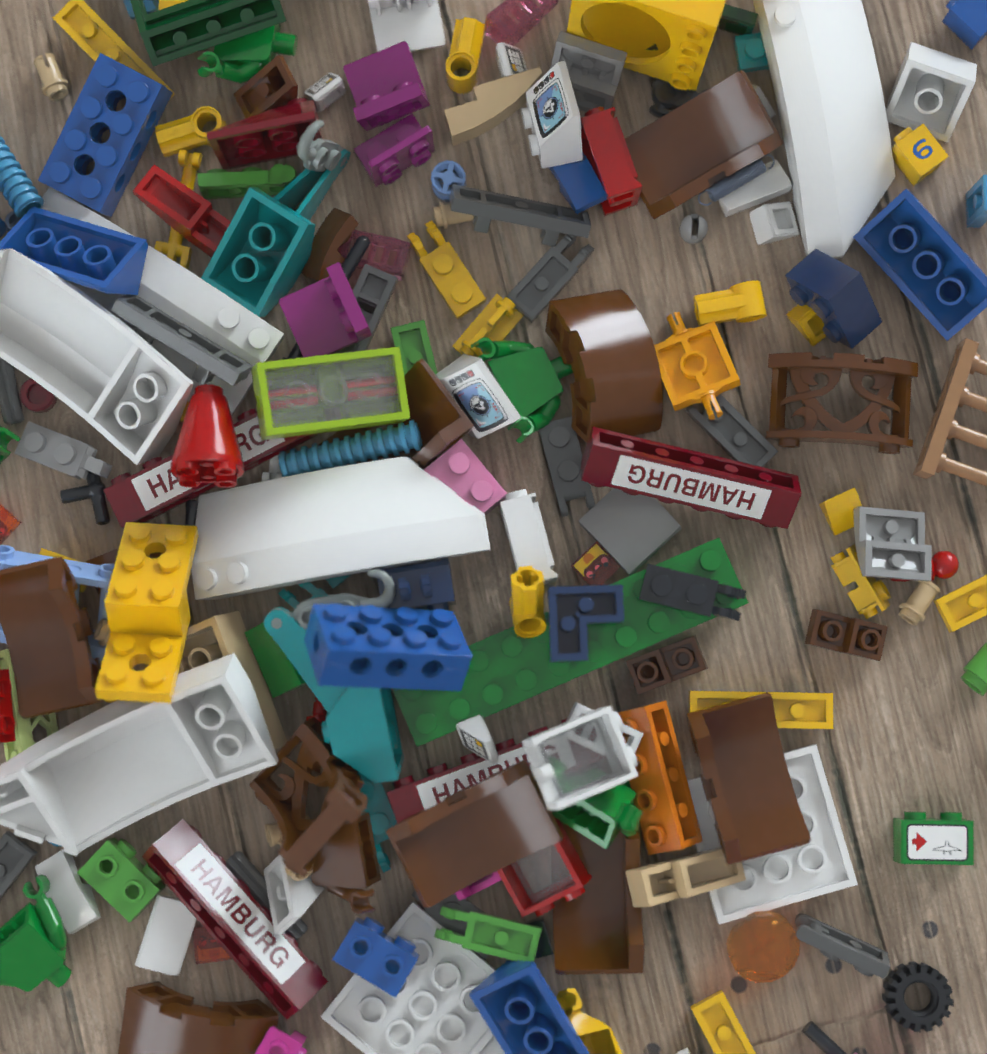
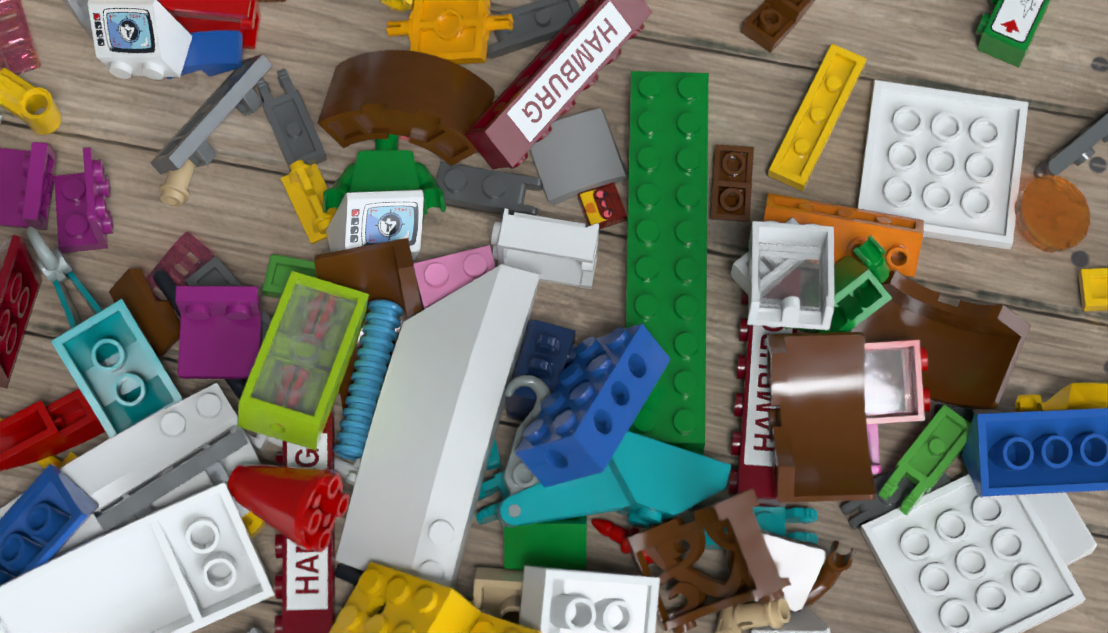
camera: 65 degrees left, 15 degrees down
bright green hinge [198,164,297,199] -> none
blue brick [332,916,420,998] -> none
yellow hinge [407,220,486,320] -> none
medium blue wheel [431,160,466,202] -> none
tan slope [444,67,542,146] -> none
white slope [456,715,499,764] -> none
slope [496,42,527,78] -> none
yellow piece [509,565,547,638] -> none
dark blue brick [547,585,624,662] -> none
tan slope [625,847,746,907] -> none
black hinge [639,564,746,621] -> none
reddish brown panel [687,693,811,865] -> none

